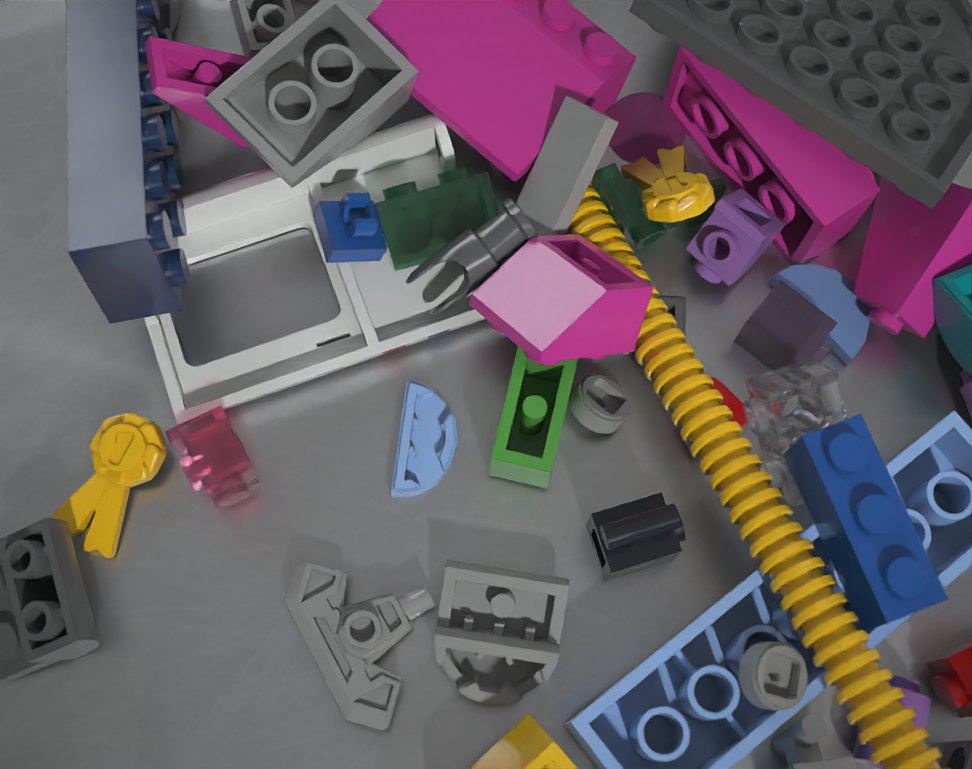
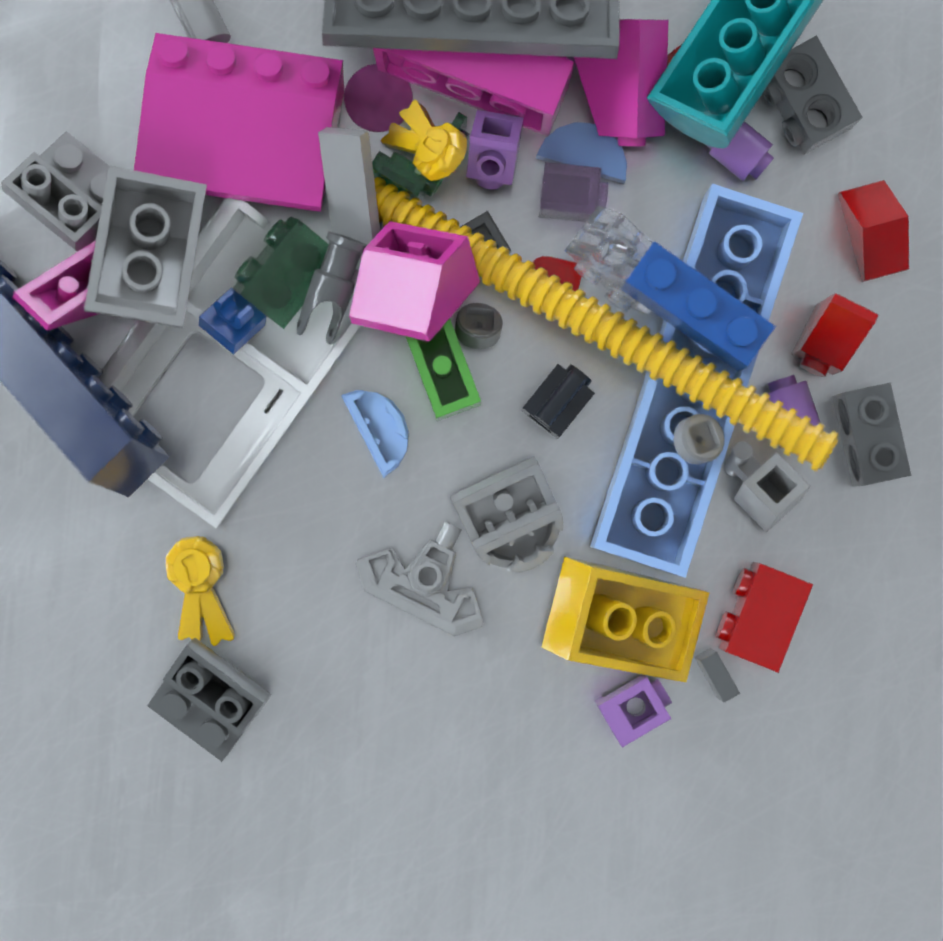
camera: 30 degrees left, 15 degrees up
clear pink brick [165,405,260,509] -> none

